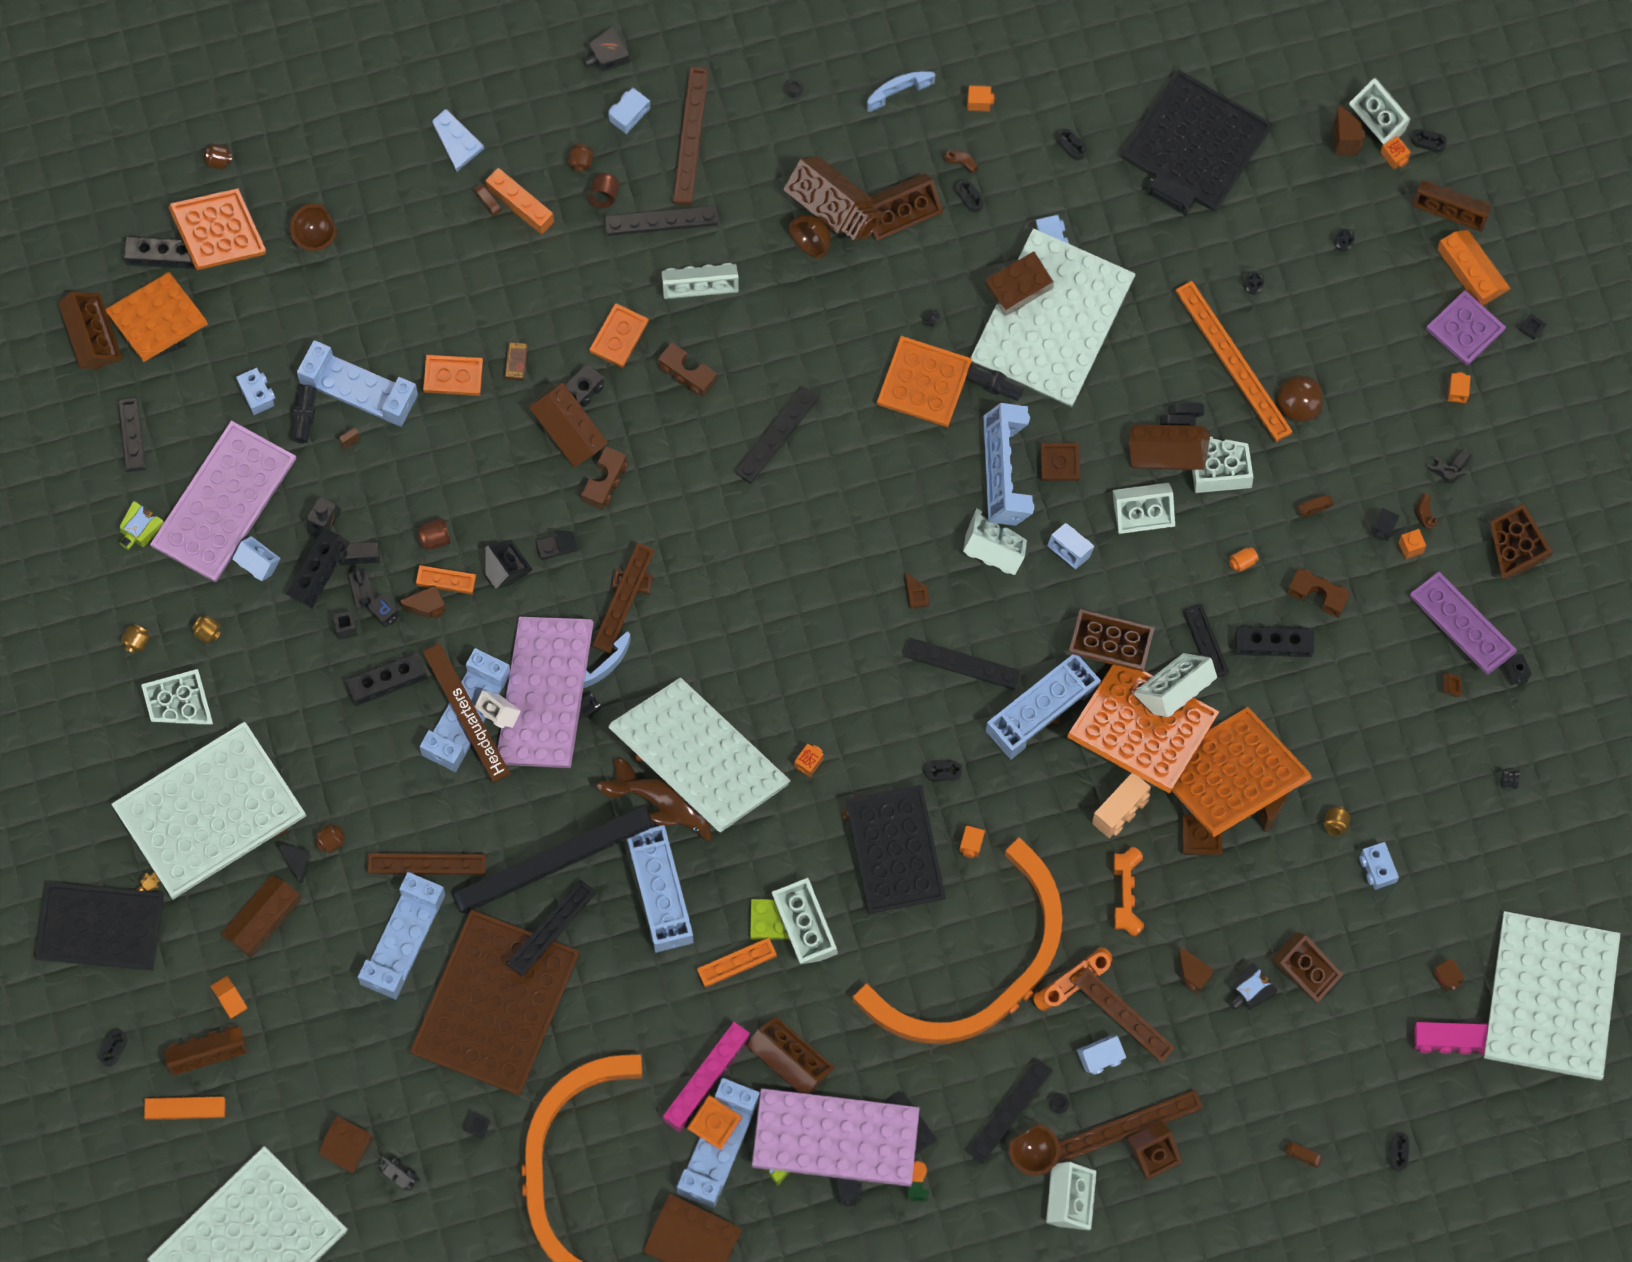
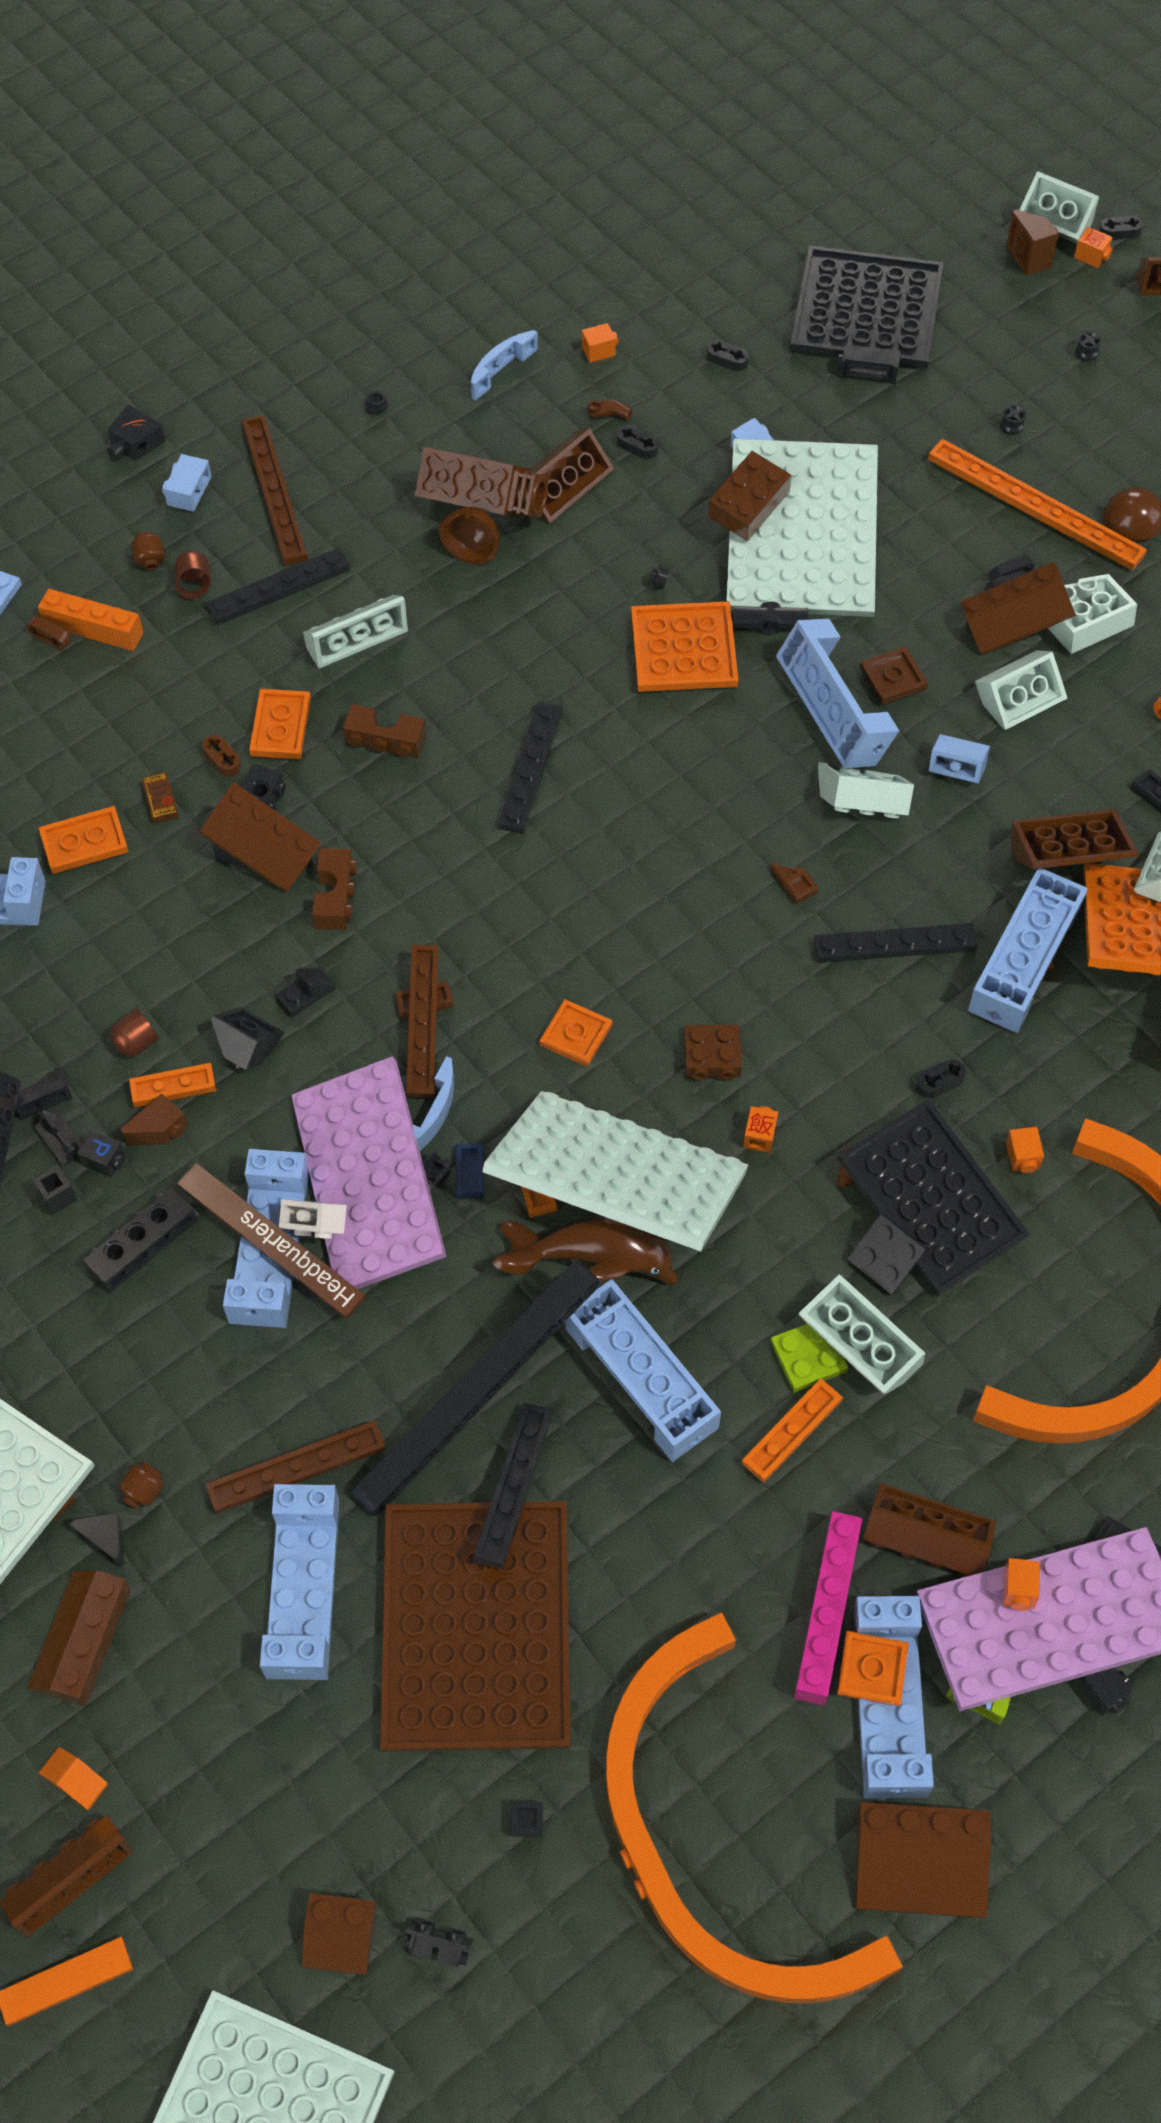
camera: 20 degrees left, 10 degrees down
none -> reddish brown beam [202,735,241,777]
none -> dark blue tile [456,1144,484,1199]
none -> orange tile [539,999,613,1067]
none -> reddish brown plate [684,1025,742,1080]
none -> black plate [848,1214,928,1295]
none -> orange brick [1003,1558,1040,1611]

